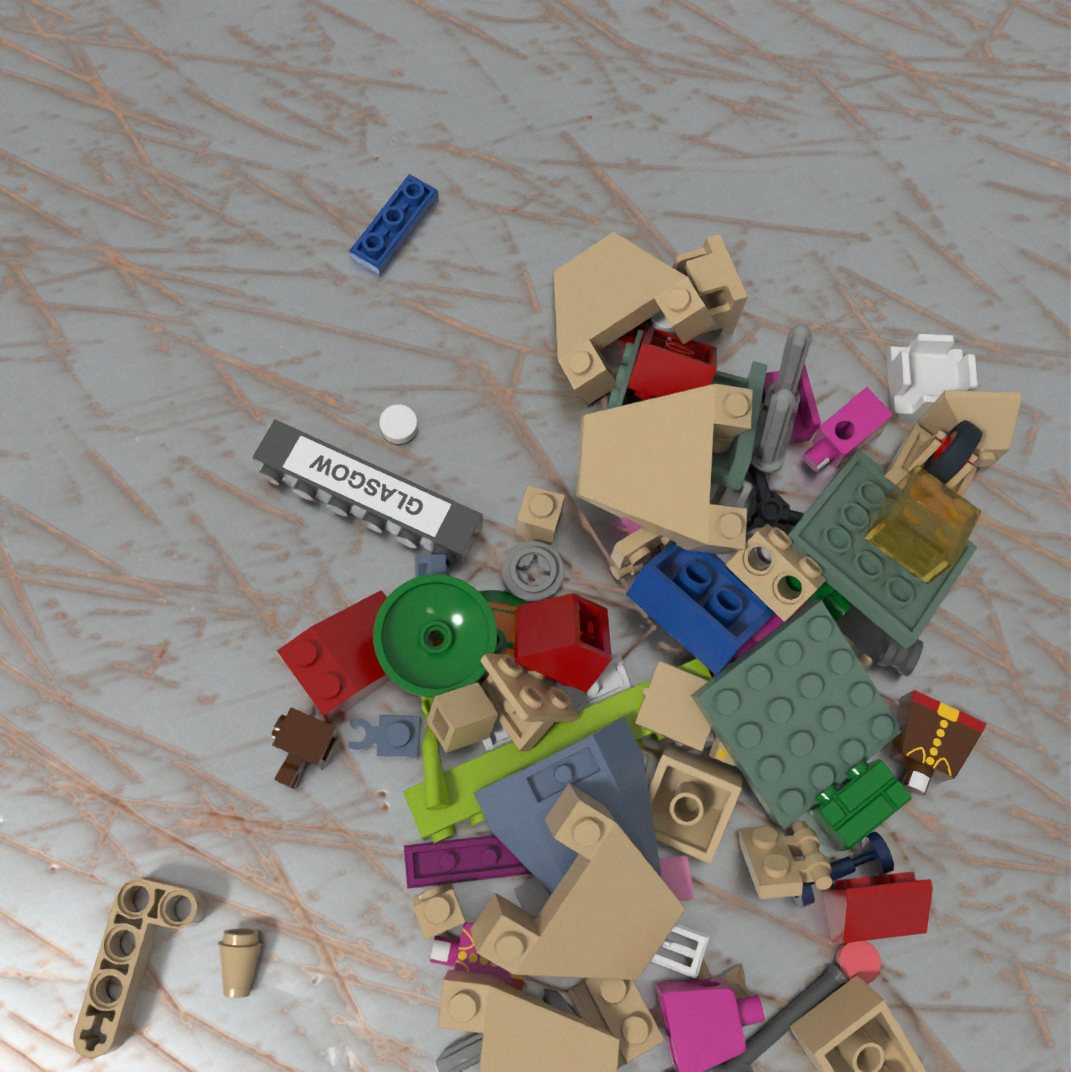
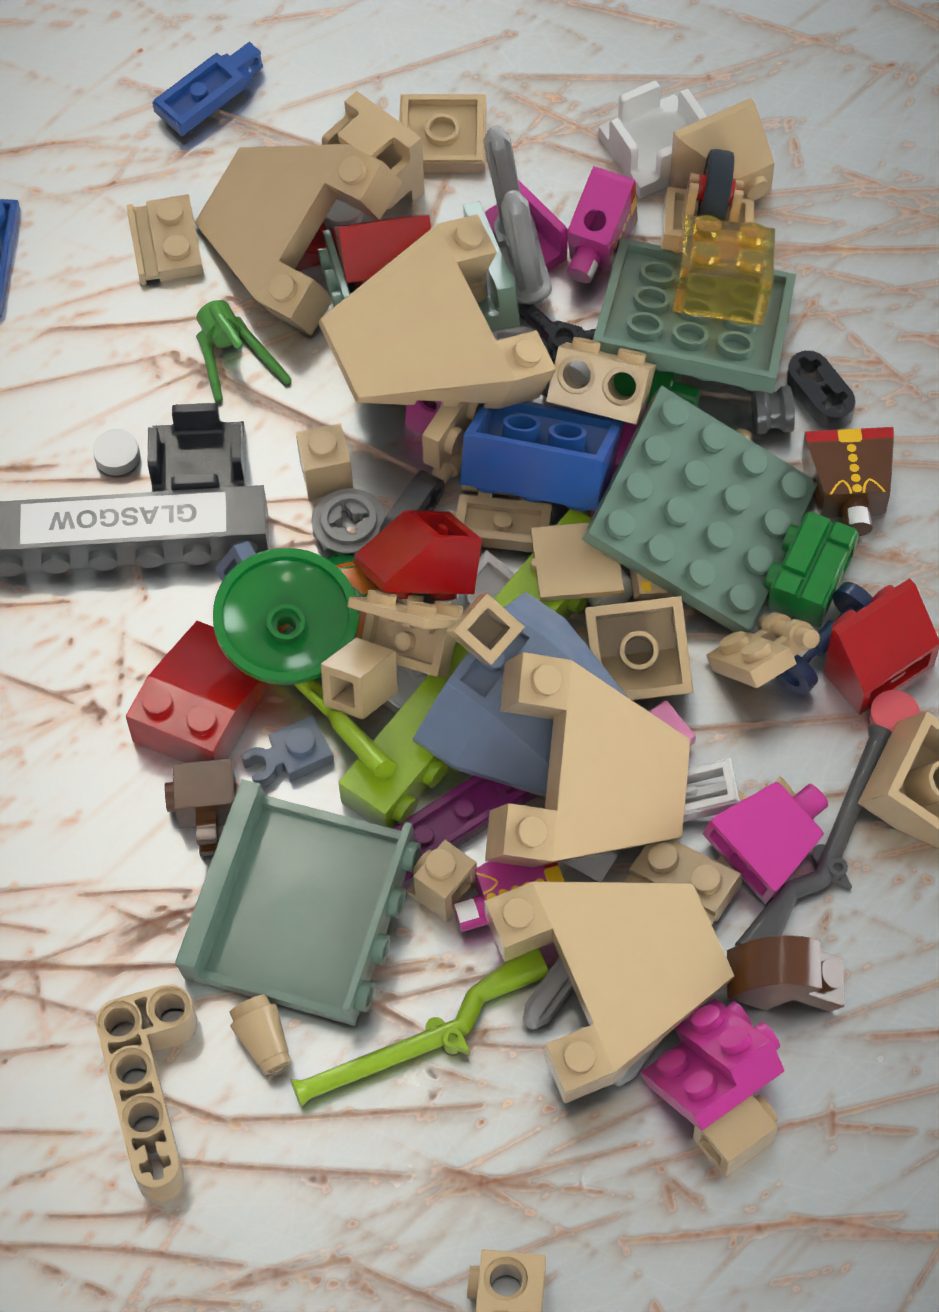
camera: 20 degrees left, 10 degrees down
none -> tan plate [126,194,204,286]
none -> panel [147,403,246,492]
none -> blue hinge [152,42,263,136]
none -> sand green panel [175,779,421,1026]
none -> bright green plant [196,300,292,403]
none -> lime piece [291,948,549,1108]
none -> black beam [379,470,445,532]
none -> tan tile [399,94,486,173]
none -> tan brick [447,593,525,665]
none -> tan plate [456,485,552,552]
none -> black beam [787,350,856,430]

